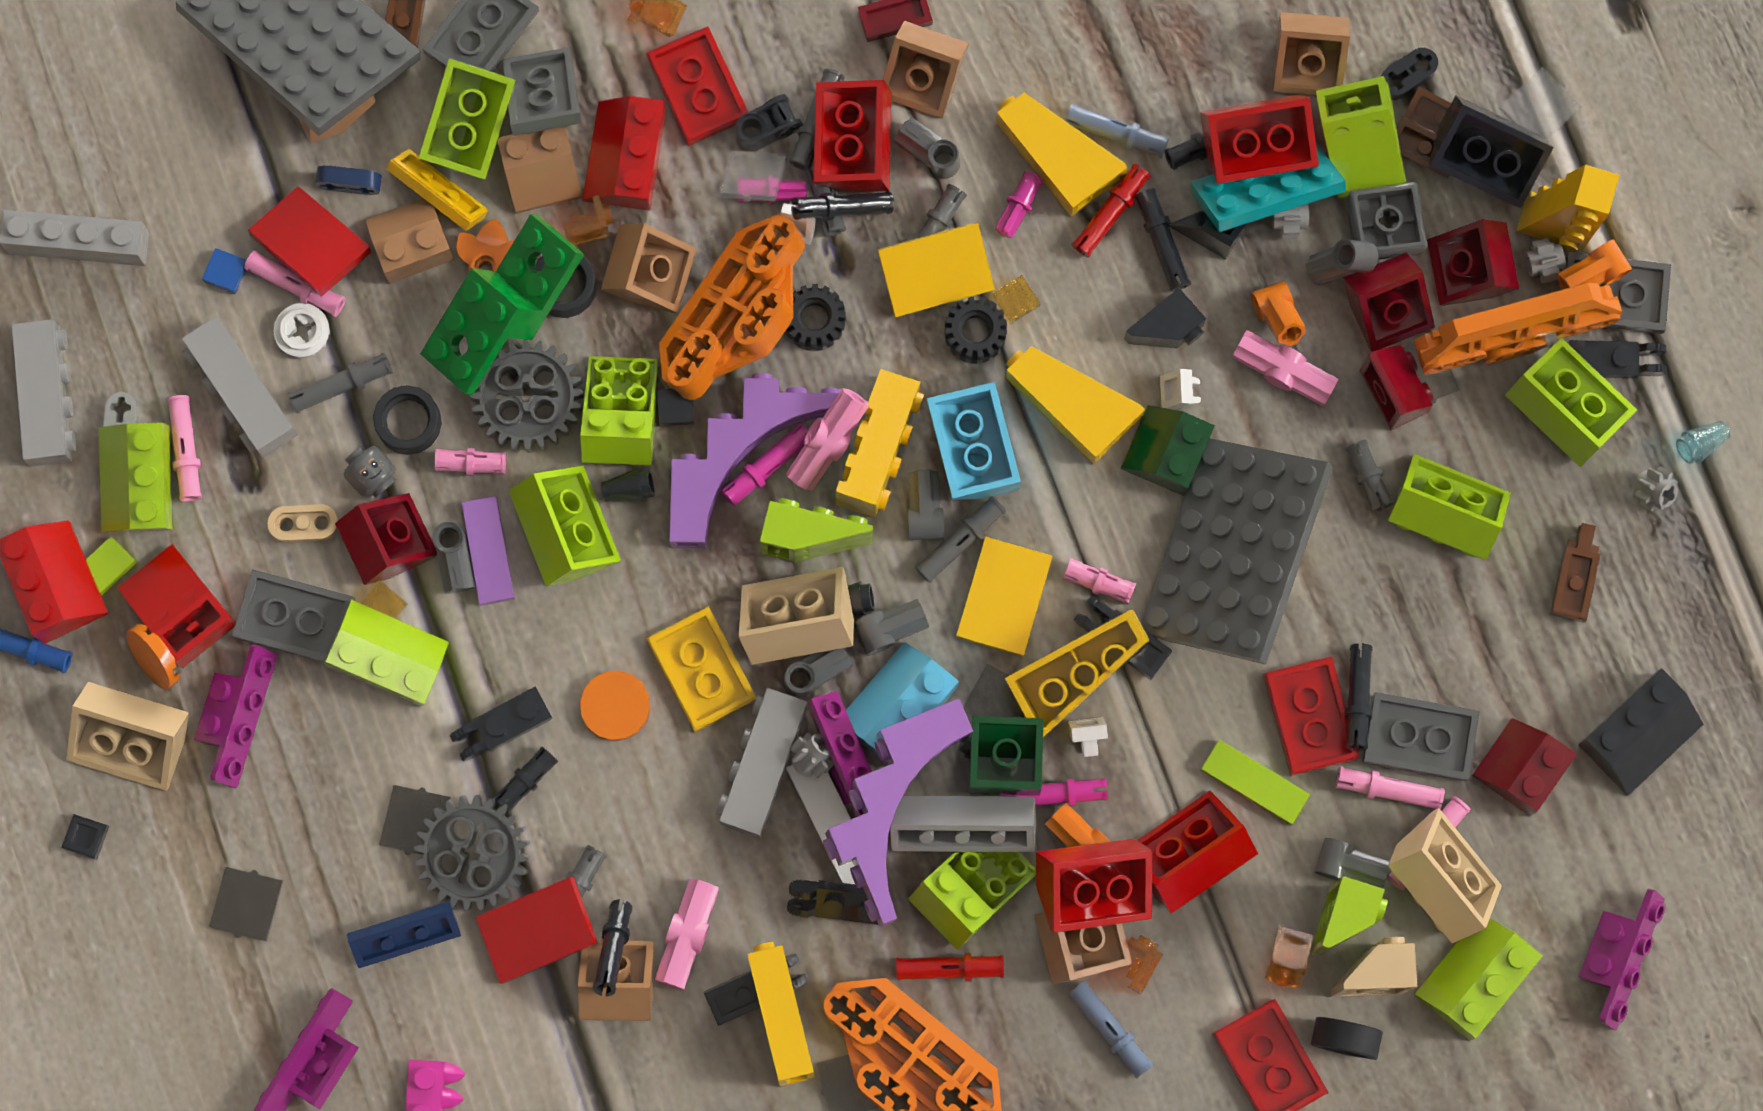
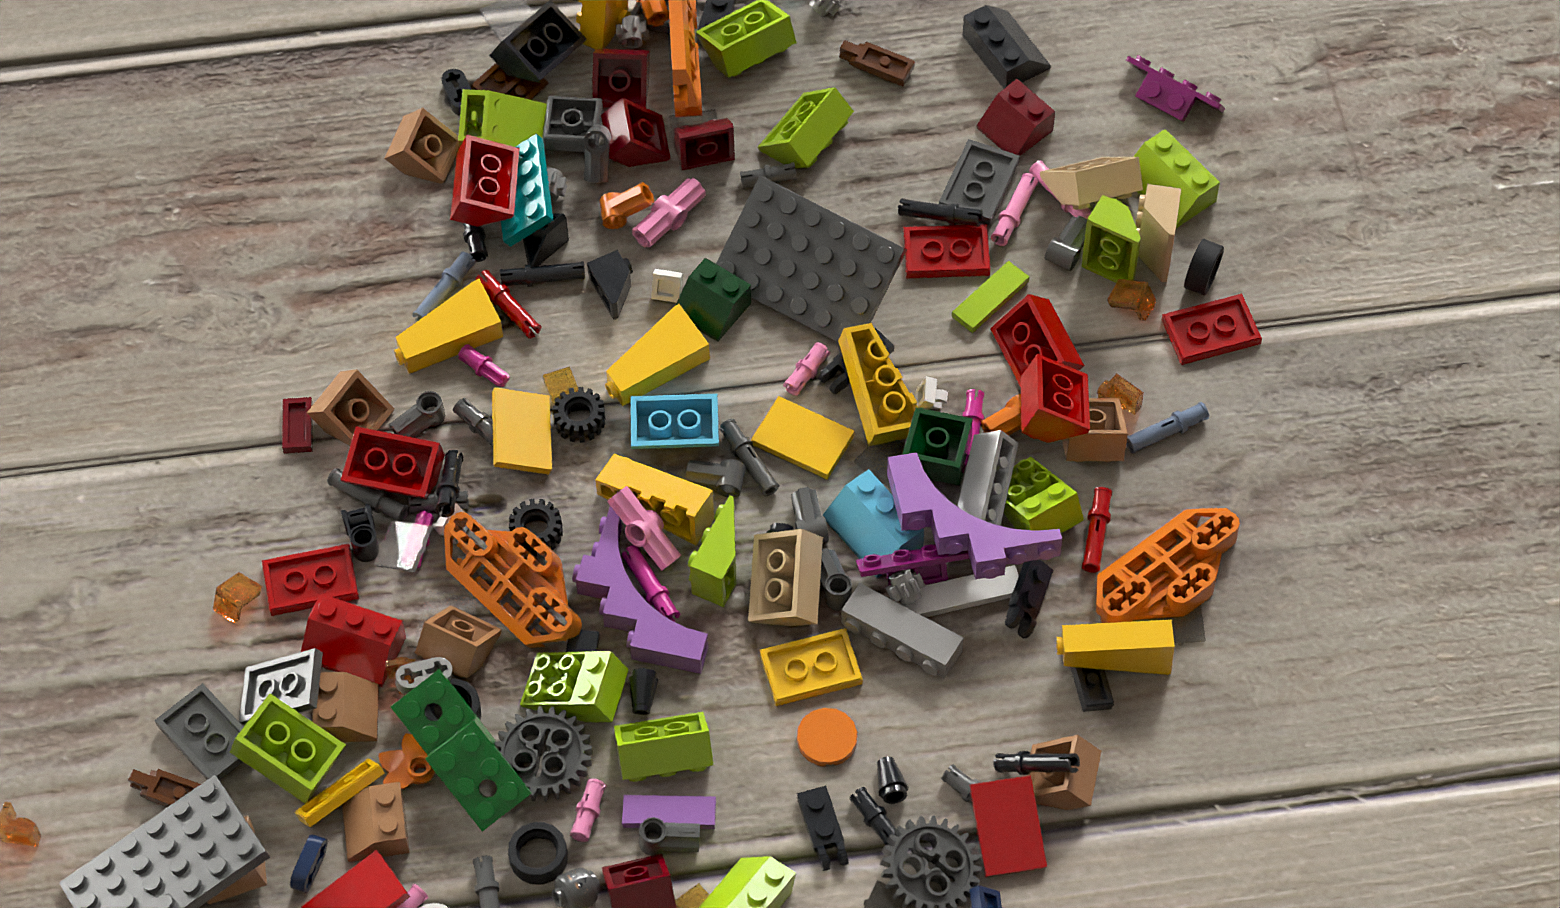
camera: 75 degrees left, 20 degrees down
bright pink piece [655,878,719,990] -> none
none -> light grey beam [395,657,452,695]
none -> black cone [877,757,908,804]

